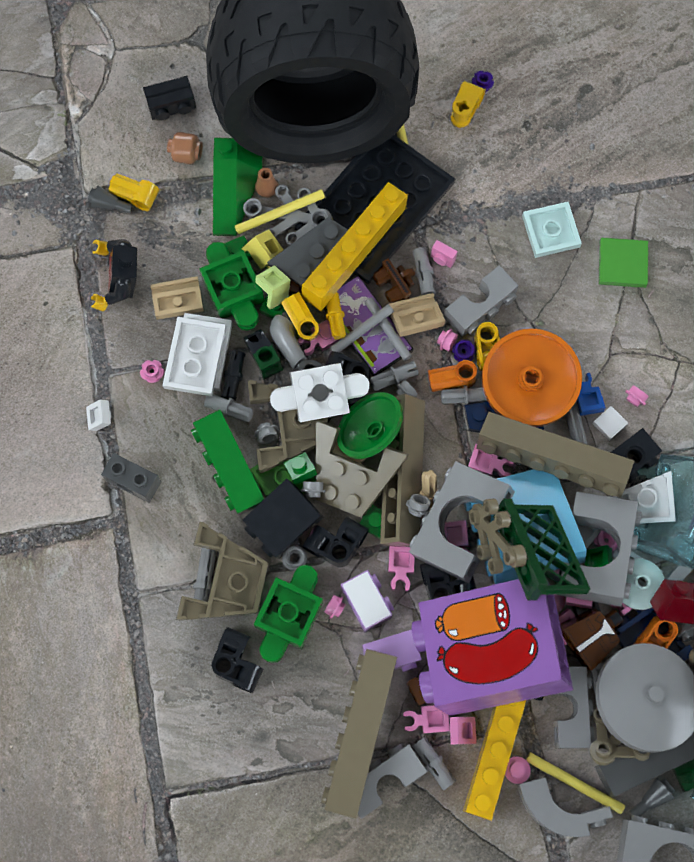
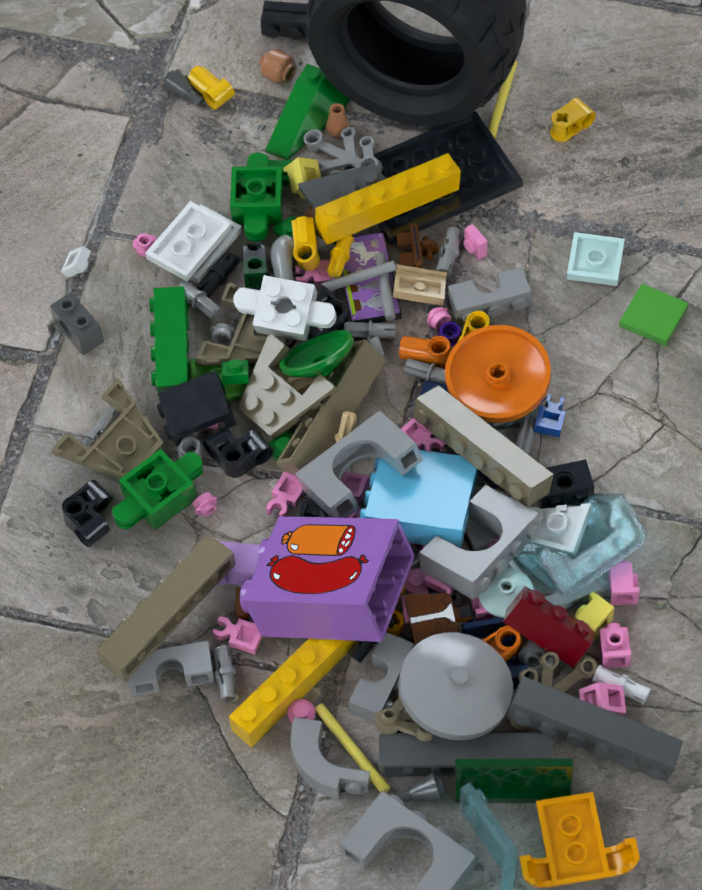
camera: 30 degrees right, 15 degrees down
black torso [91,239,137,311] -> none
tan plate [150,276,204,320] -> none
light yellow bar [235,189,326,234] -> none
yellowish green panel [255,265,291,309] -> none
light grey plate [301,482,326,498] -> none
white brick [341,570,394,633] -> none
light grey plate [406,494,430,517] -> none
bright pink plate [450,717,476,744] -> none
dark tan plant [469,498,527,574] -> none
dark purple plate [471,71,494,92] -> none
dark green fence [493,498,591,601] -> none
white tile [592,406,628,441] -> none
bright pink plate [625,385,649,407] -> none

